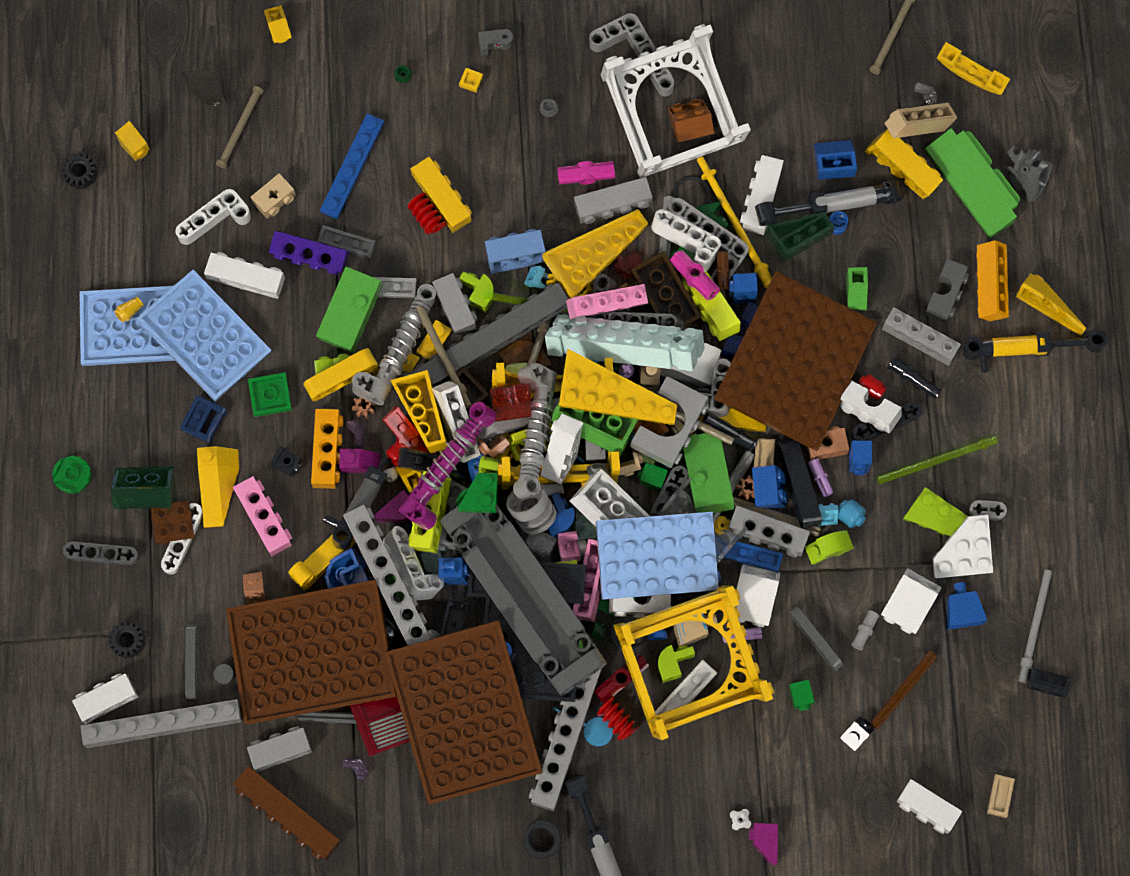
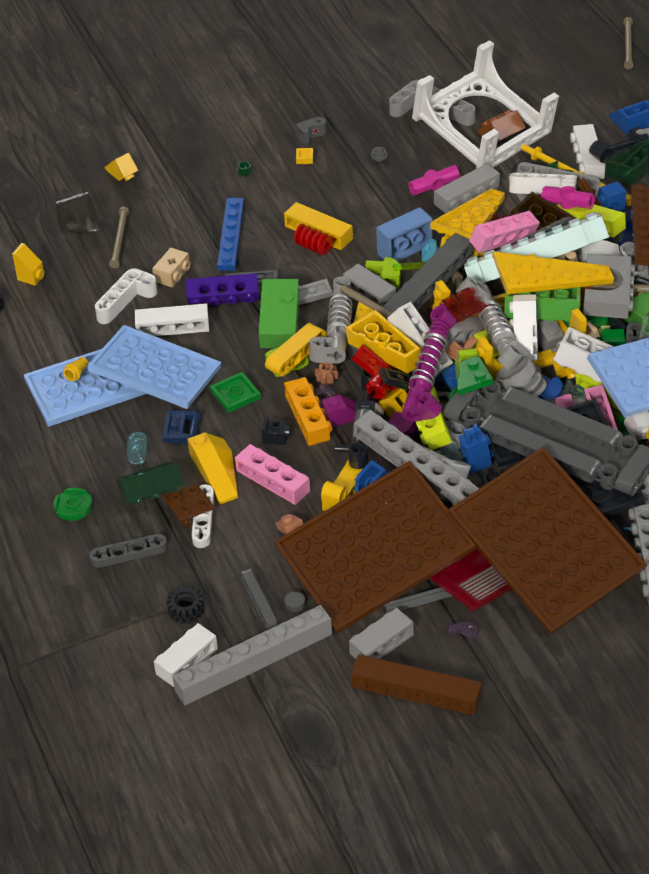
camera: 20 degrees left, 30 degrees down
none -> clear light blue plate [127,432,147,465]

